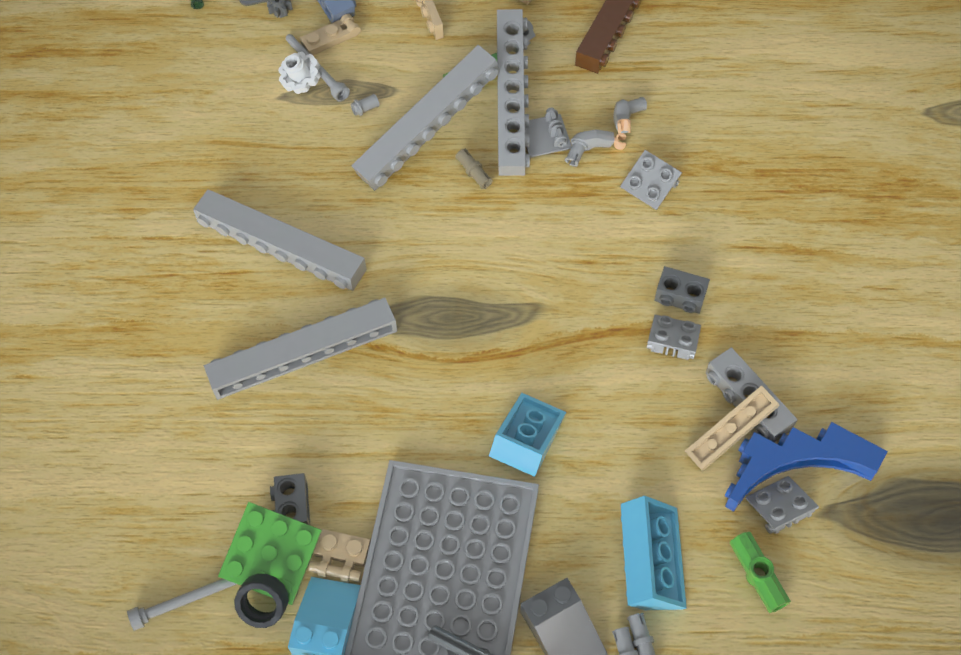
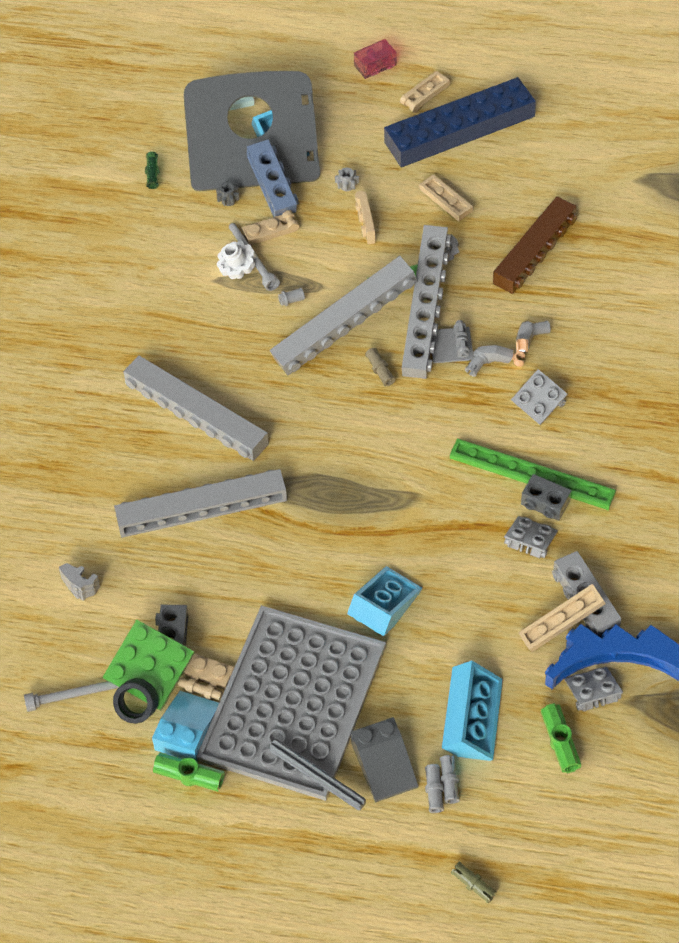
camera: 10 degrees right, 5 degrees down
none -> light grey hand [59,563,100,601]
none -> bright green tile [450,438,616,510]

